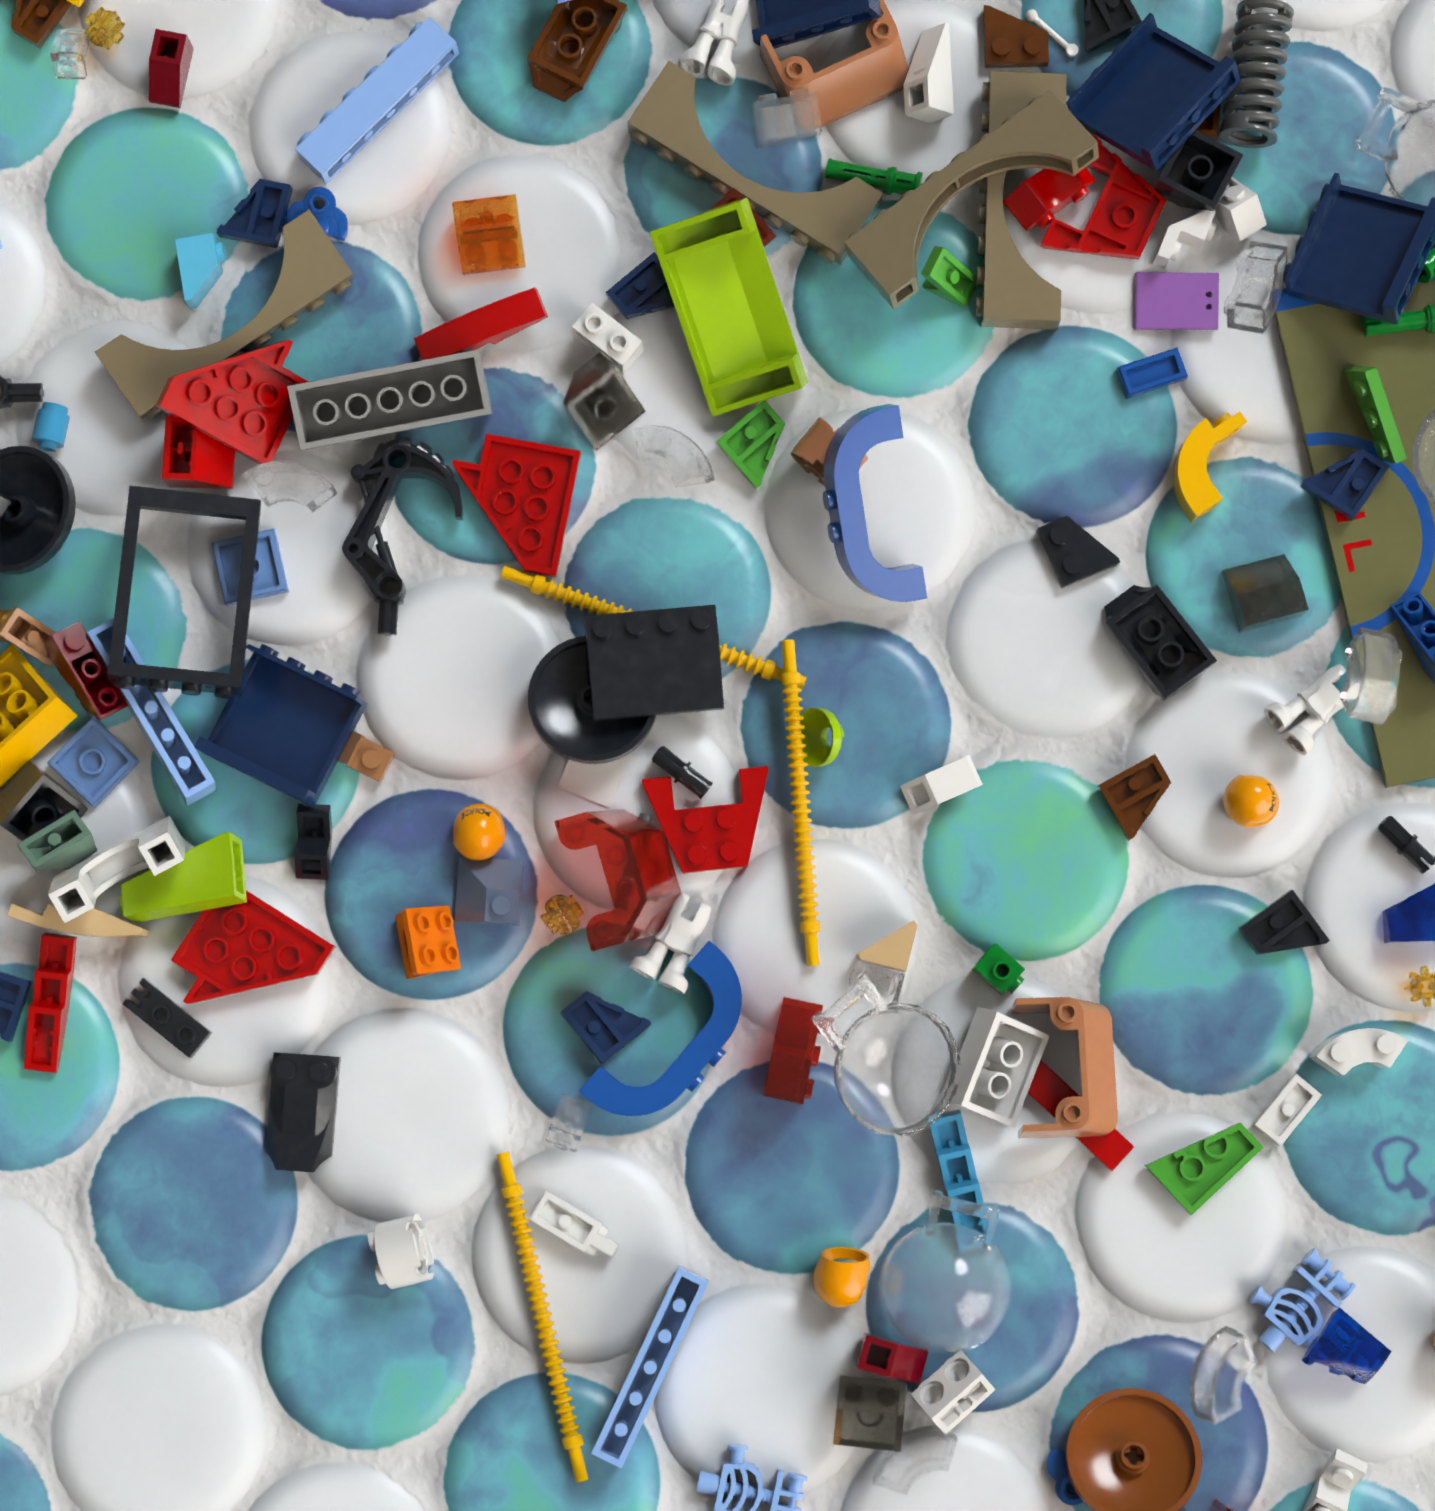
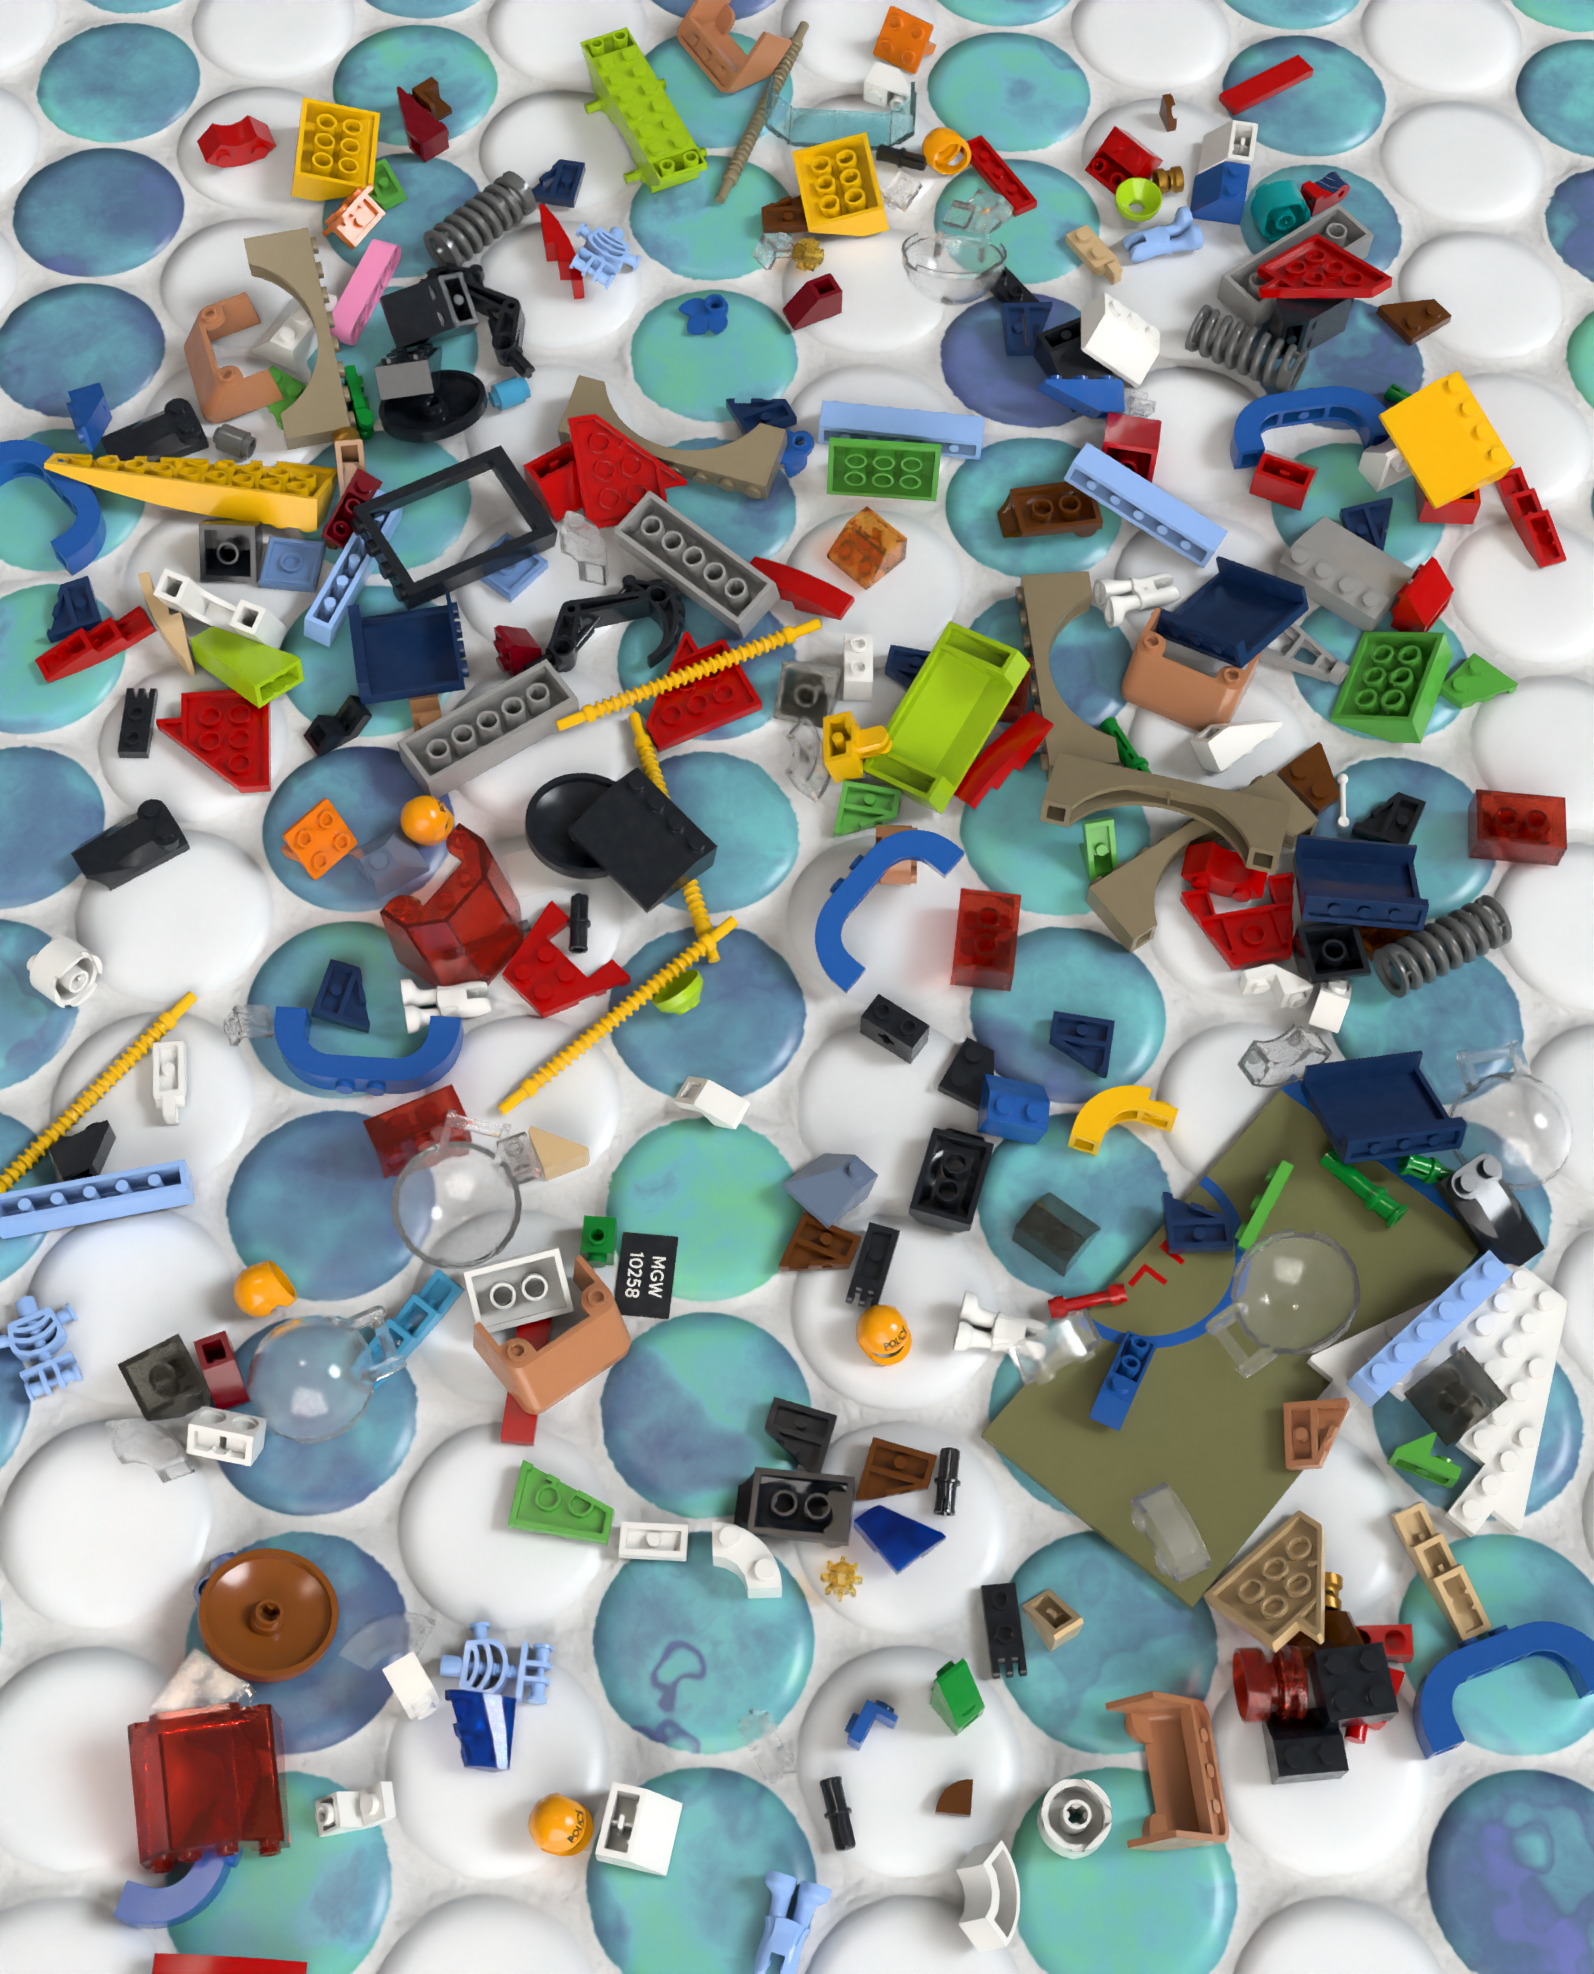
camera: 50 degrees right, 20 degrees down
sand green slope [17,810,97,871] -> none
medium azure slope [175,233,227,309] -> none
clear brick [750,89,822,148] -> none
blue tile [1116,347,1188,399] -> none
medium lavender container [1134,272,1219,331] -> none
none -> black slope [48,1120,116,1182]
none -> white brick [382,1651,441,1721]
none -> light grey brick [397,659,579,799]
none -> dark red slope [493,625,542,678]
none -> yellow hose [555,618,822,732]
none -> black sticker [615,1232,678,1319]
none -> blue plate [679,294,728,335]
none -> black slope [734,1467,855,1548]
none -> sand blue slope [782,1153,878,1229]
none -> yellow brick [823,711,892,783]
none -> bright green slope [827,437,942,501]
none -> black hinge [845,1222,900,1308]
none -> reddish brown wing [855,1437,937,1502]
none -> black brick [860,994,930,1064]
none -> clear red brick [950,888,1021,991]
none -> red slope [953,711,1054,809]
none -> blue slope [976,1073,1050,1145]
none -> red bar [1048,1283,1128,1319]
none -> dark blue wing [1049,1011,1115,1078]

